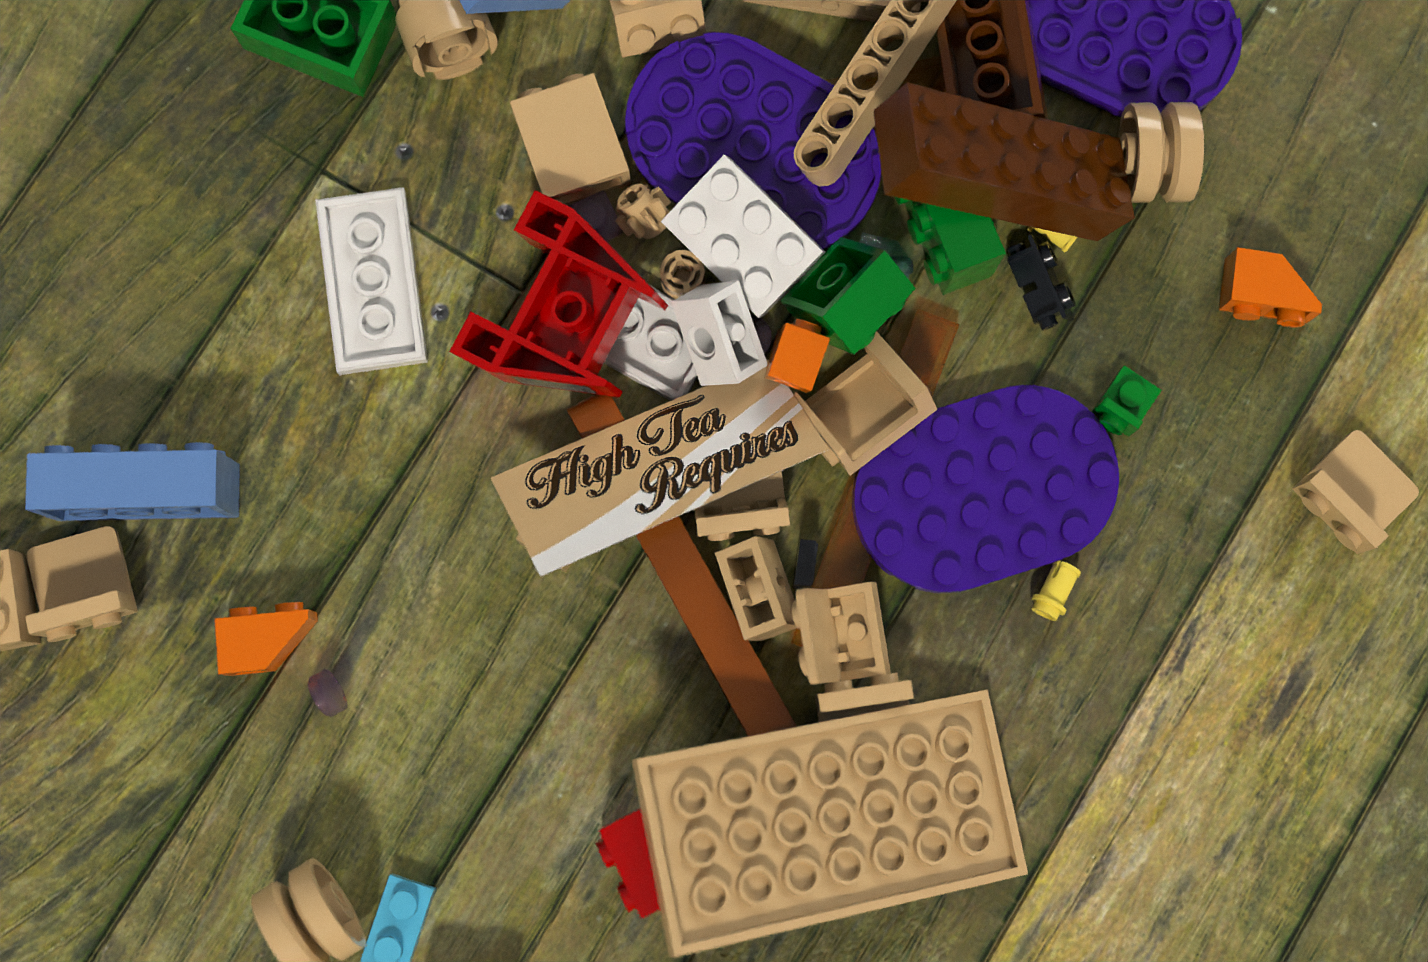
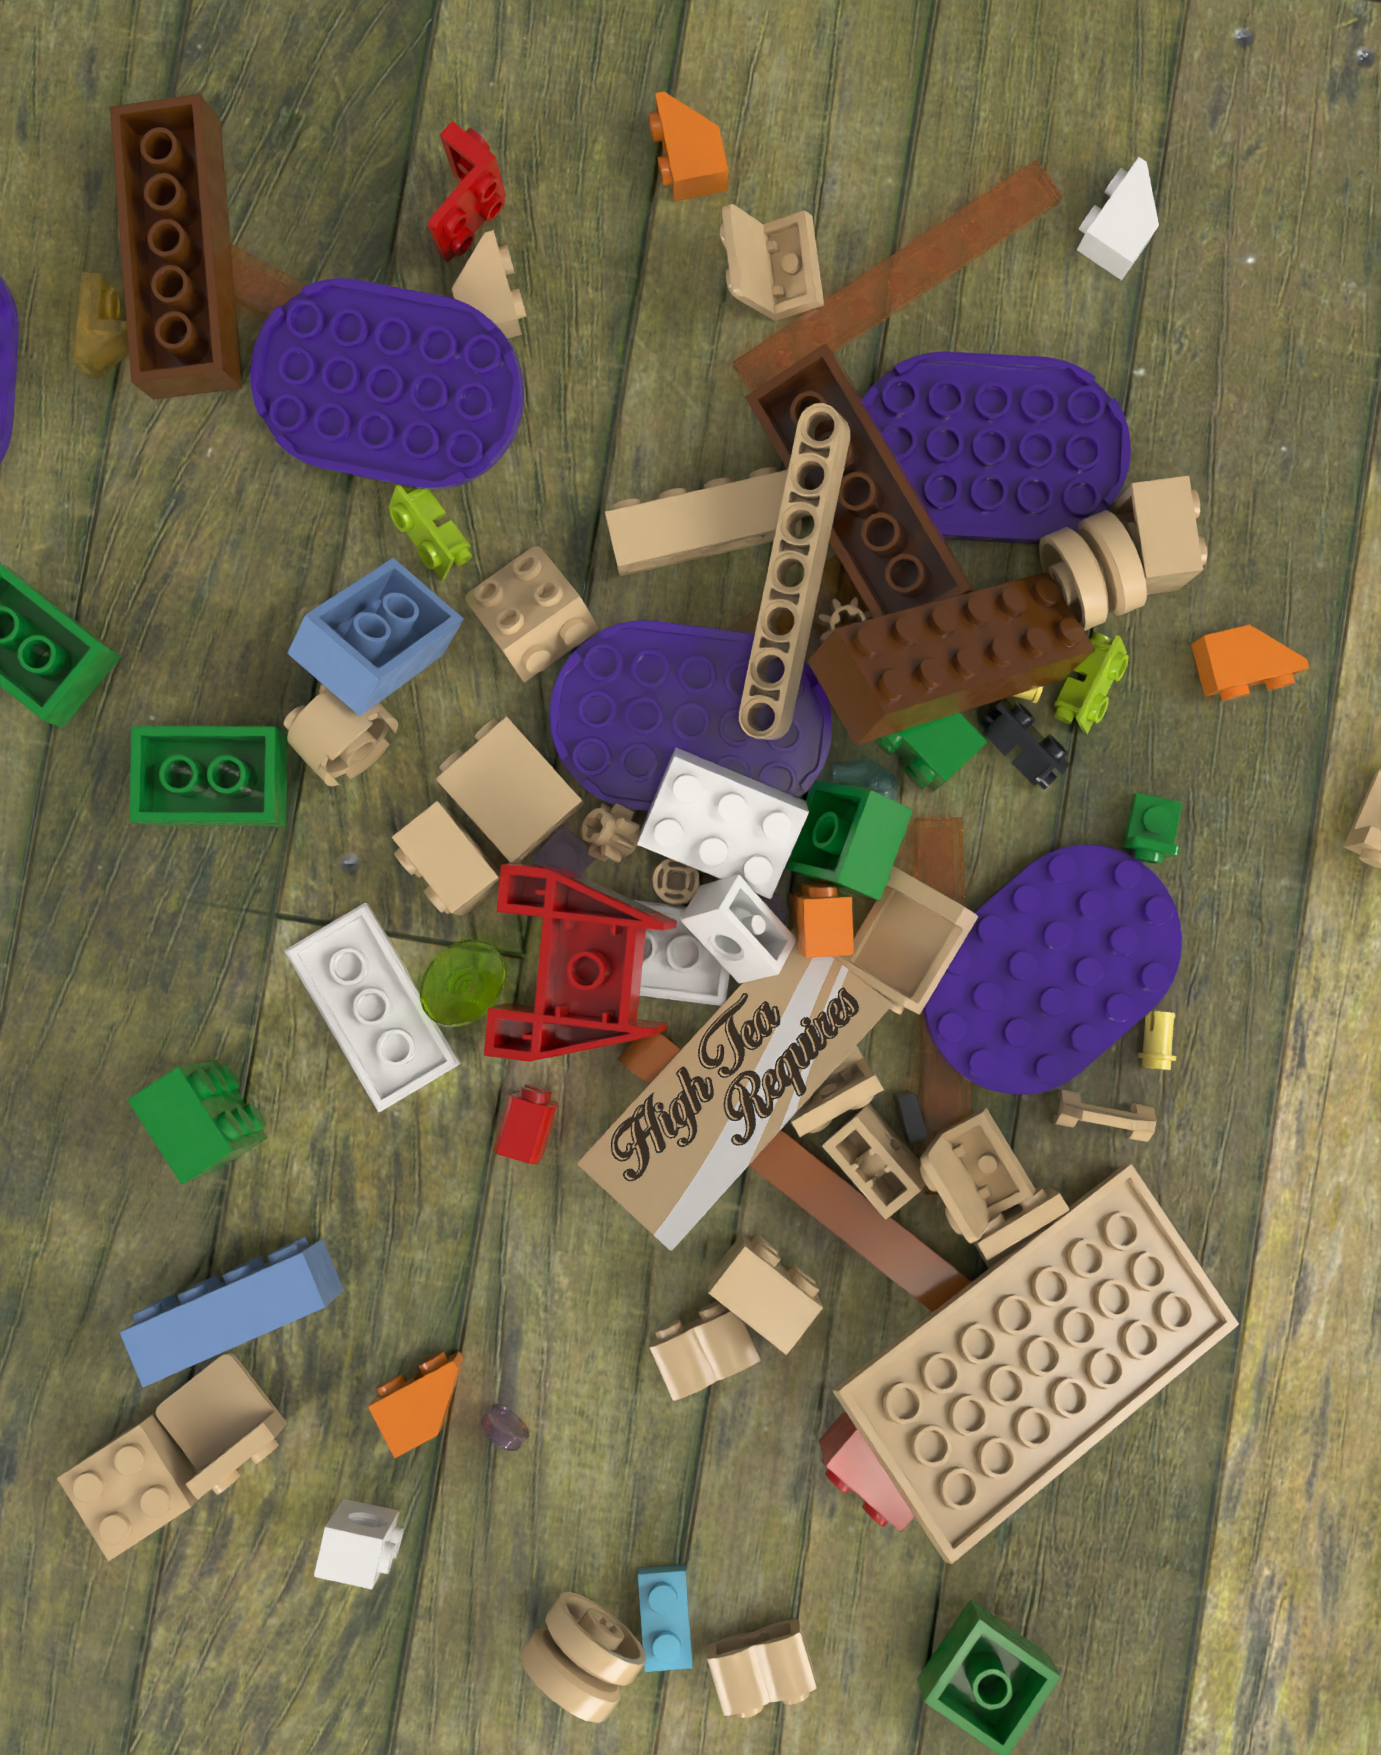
camera: 20 degrees left, 5 degrees up
none -> green brick [127,1060,268,1185]
none -> white brick [314,1499,403,1589]
none -> tan brick [392,801,500,917]
none -> clear neon green dish [420,940,506,1027]
none -> red brick [492,1084,559,1164]
none -> tan brick [649,1301,761,1401]
none -> tan brick [707,1233,823,1355]
none -> tan flag [1053,1089,1157,1142]
none -> lime hinge [1054,632,1129,735]
none -> tan brick [1110,476,1207,595]

